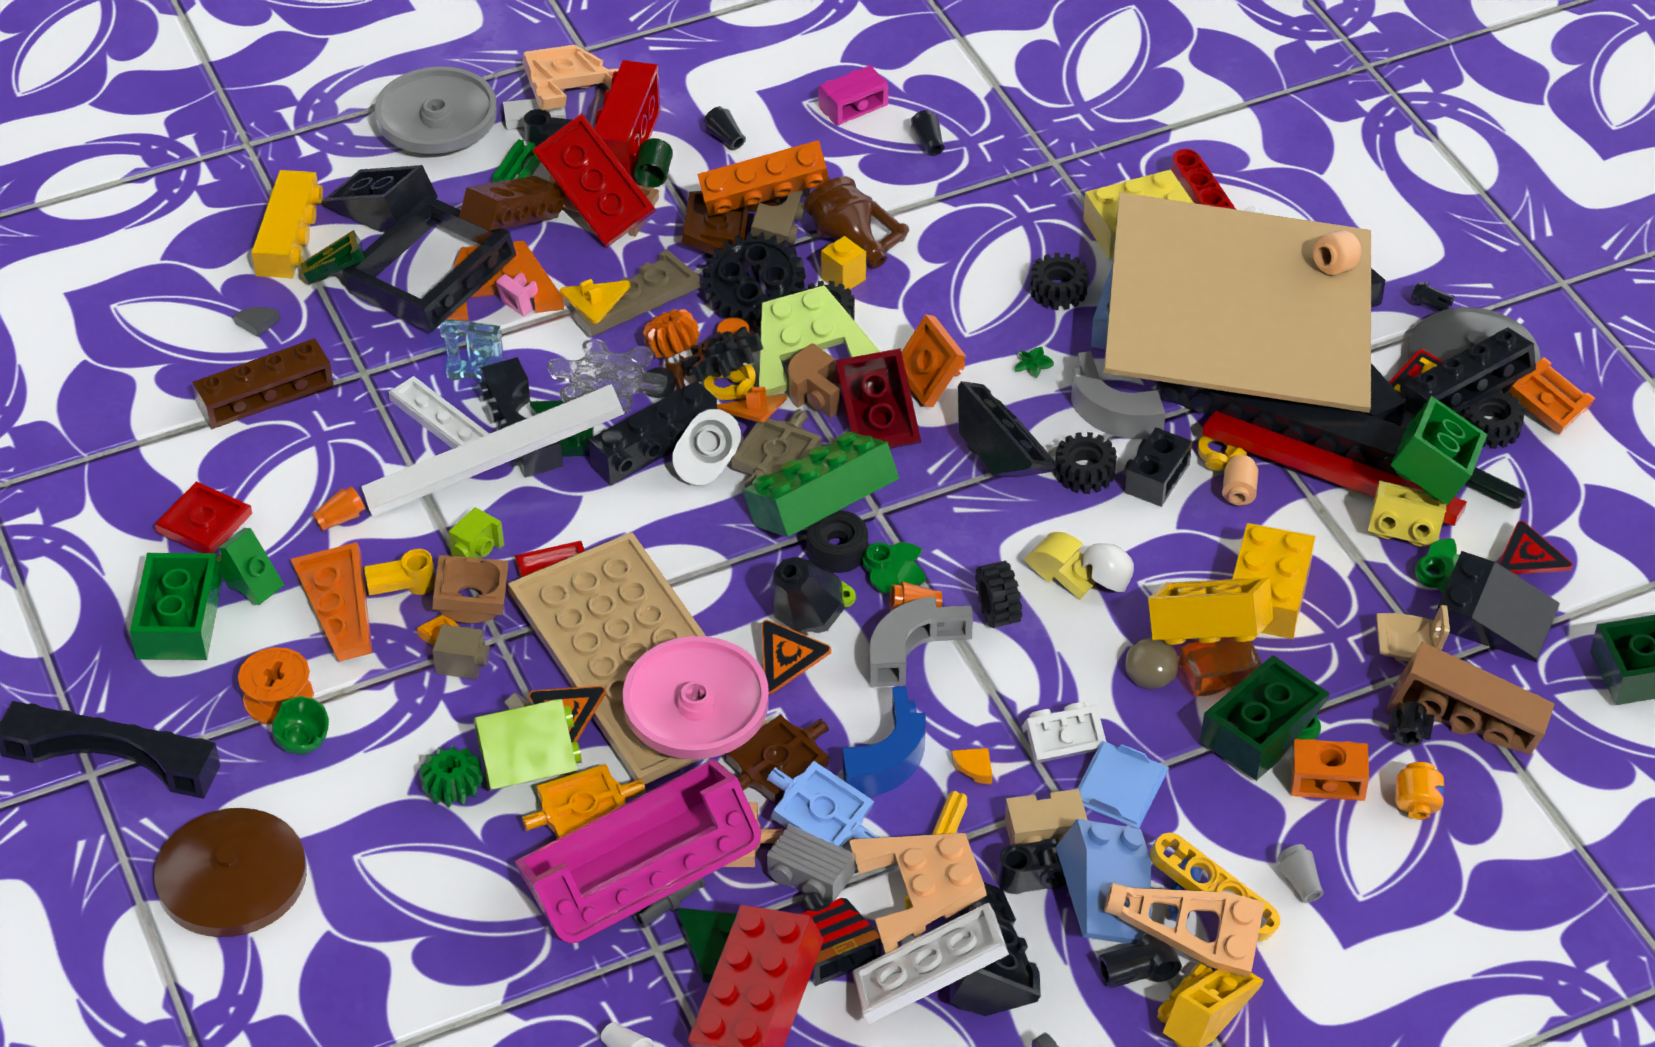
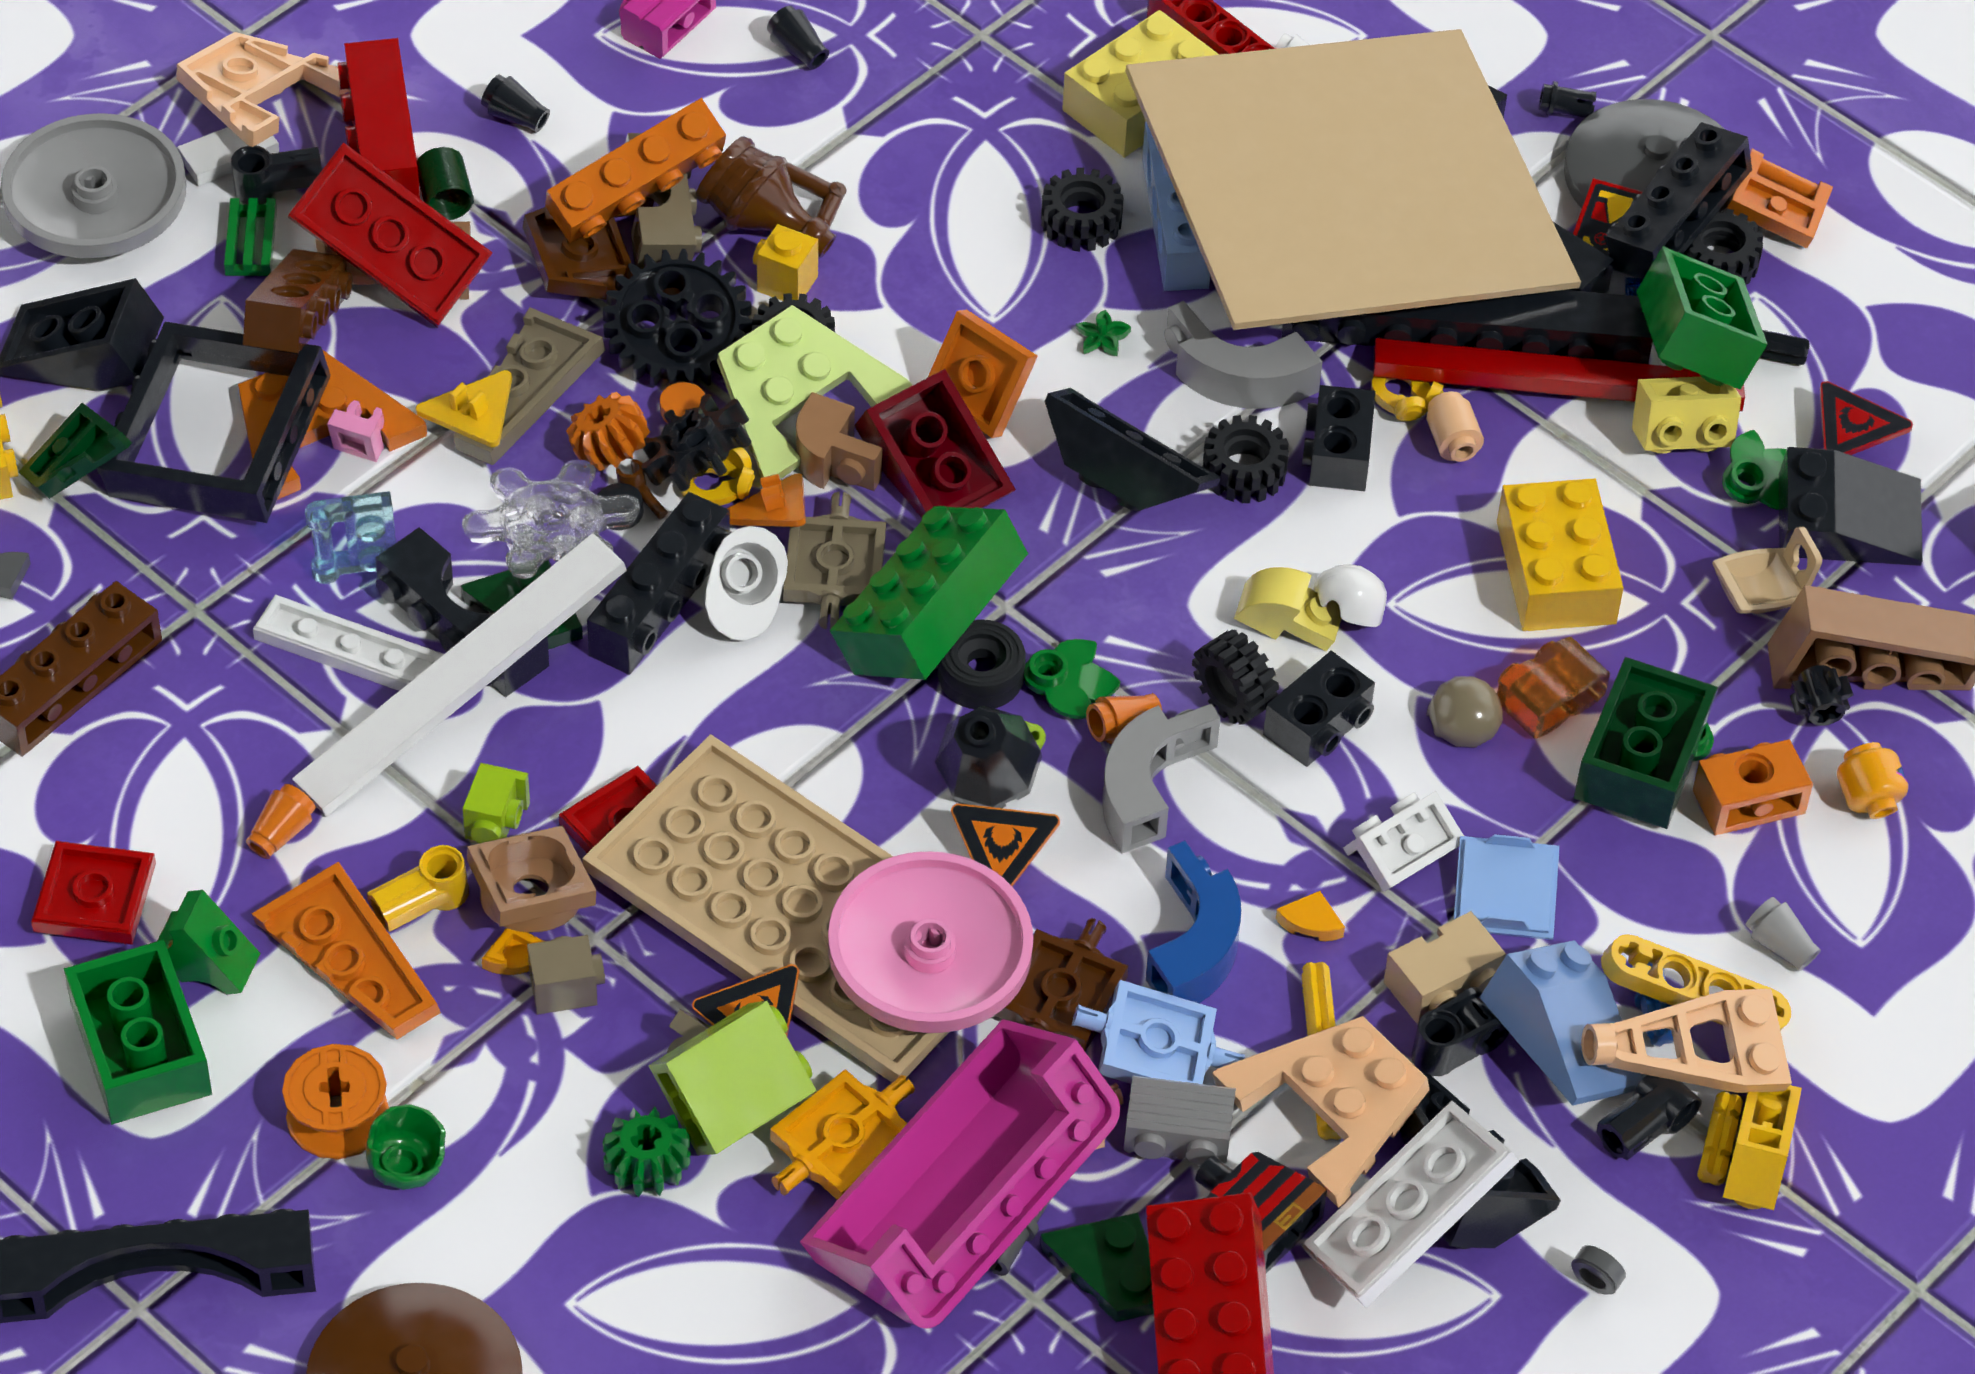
camera: 25 degrees left, 5 degrees up
yellow brick [1148,578,1274,645] -> none
light nougat head [1313,230,1362,275] -> none
none -> black brick [1263,650,1375,767]

